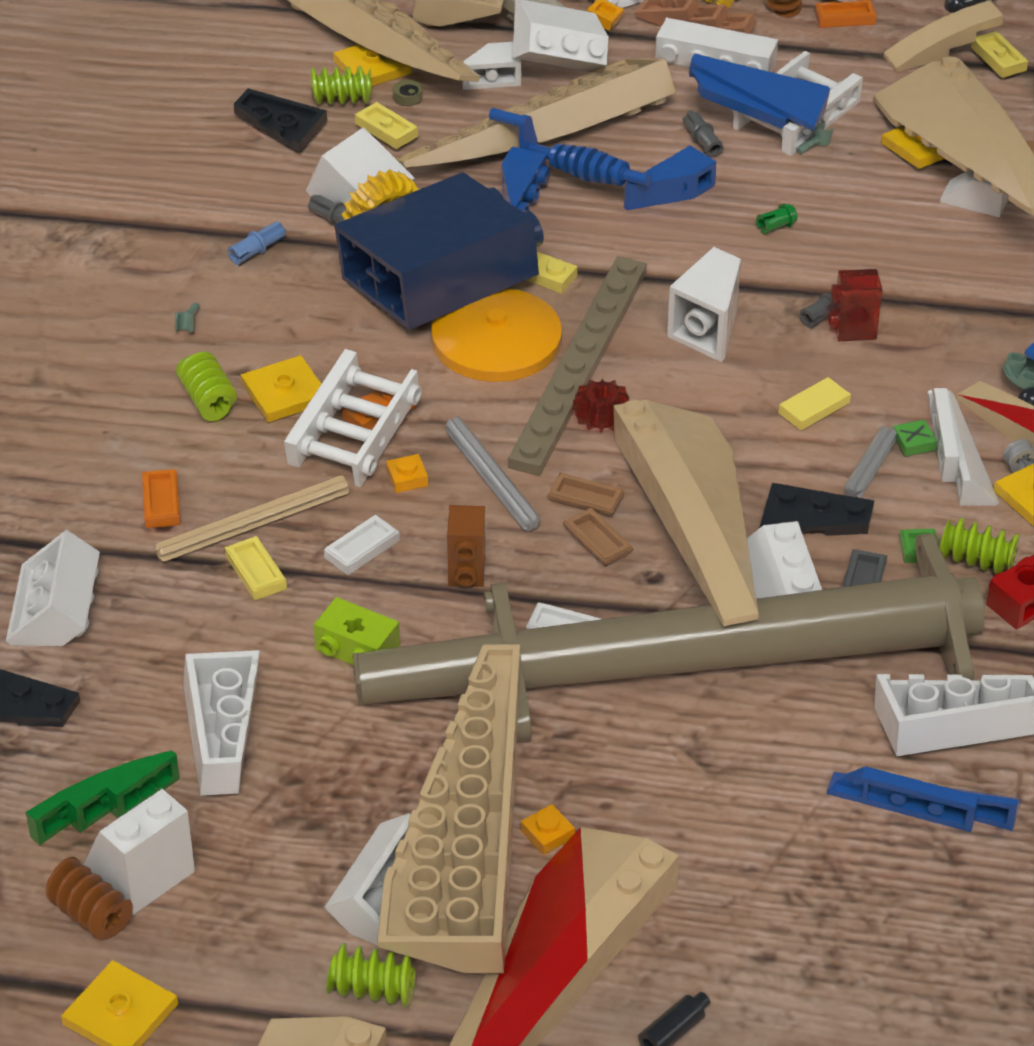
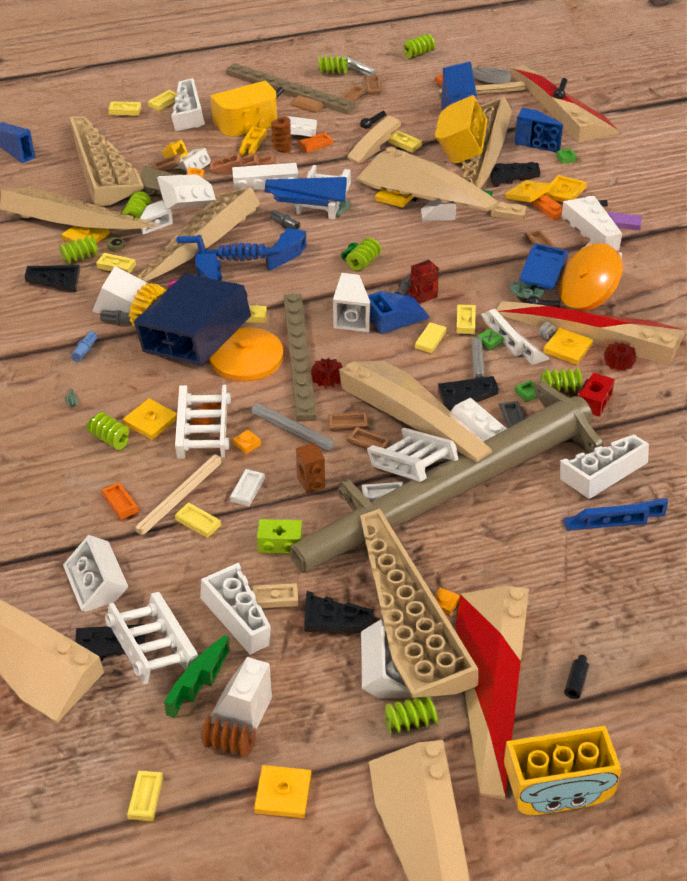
camera: 25 degrees left, 0 degrees up
none -> white fence [105,592,198,684]
none -> lime piece [122,191,151,220]
none -> tan plate [253,583,298,608]
none -> black wing [304,591,373,633]
none -> lime piece [346,238,382,271]
none -> white fence [367,428,459,482]
none -> blue slope [368,291,429,334]
none -> light yellow plate [457,305,476,334]

